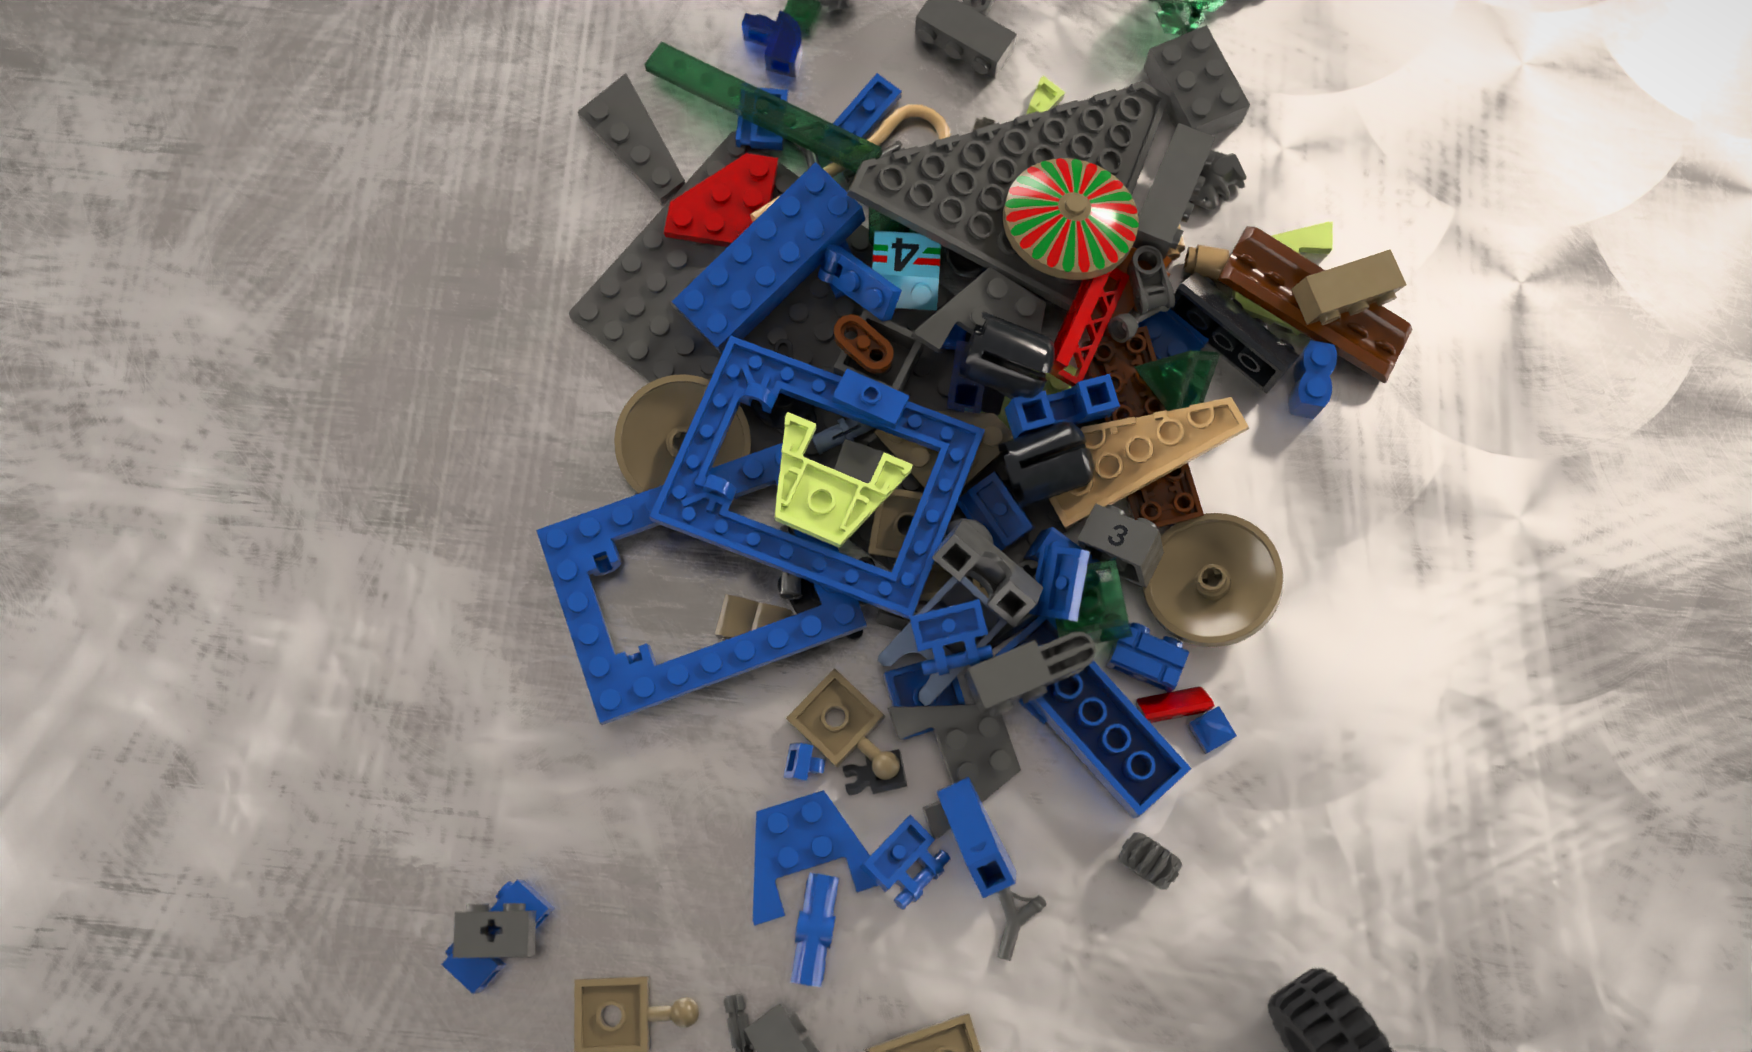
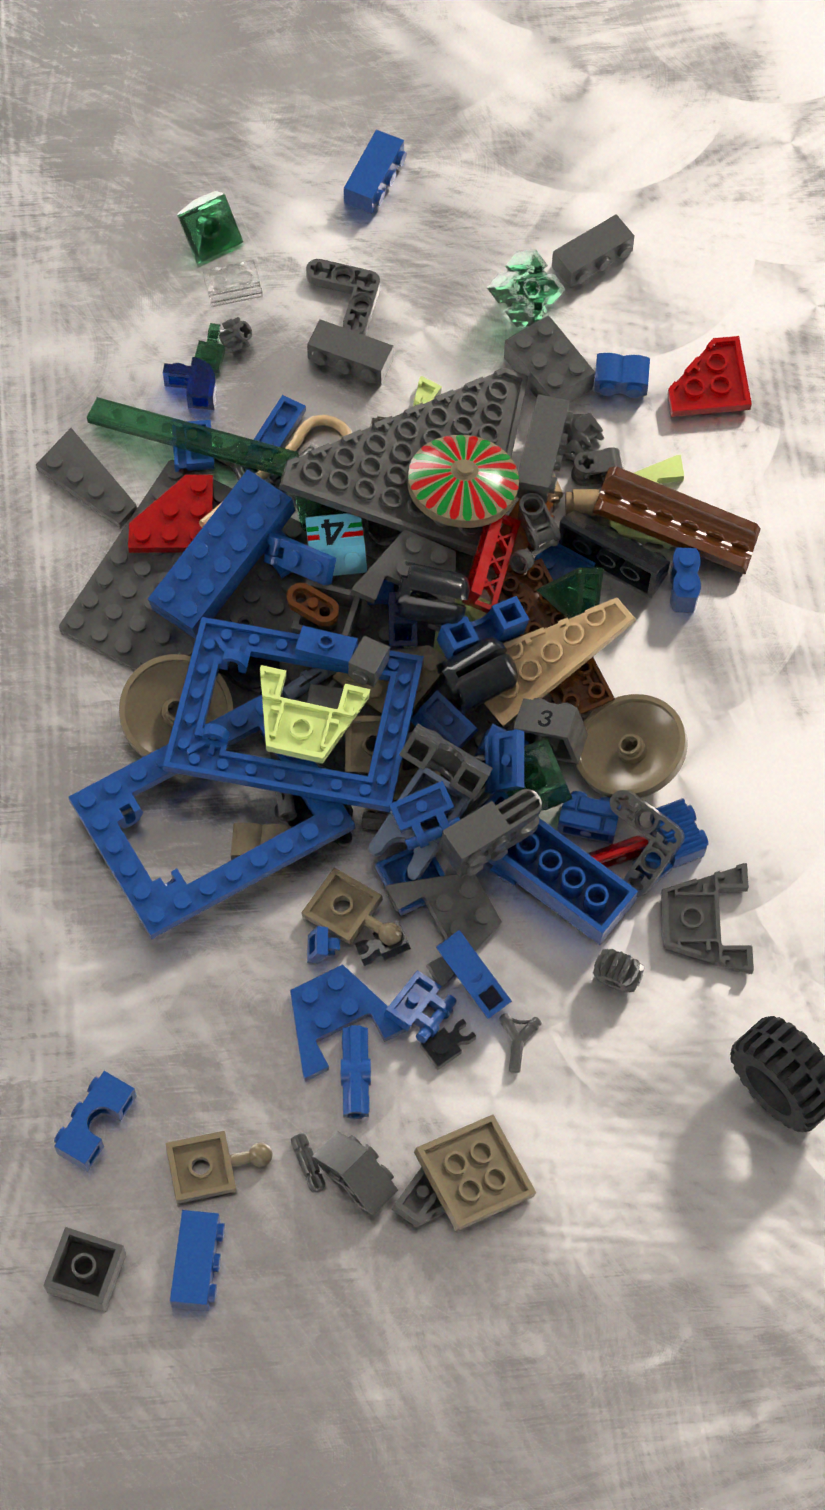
camera: 10 degrees left, 10 degrees down
dark grey brick [453,903,536,958] -> none
dark tan brick [1292,249,1407,325] -> none
none -> dark grey brick [348,636,390,687]
none -> black plate [420,1019,476,1070]
none -> dark grey piece [571,447,624,486]
none -> blue brick [594,353,650,398]
none -> dark grey beam [610,790,684,897]
none -> blue brick [649,798,709,868]
none -> dark grey wing [661,863,754,974]
none -> red plate [667,336,752,417]

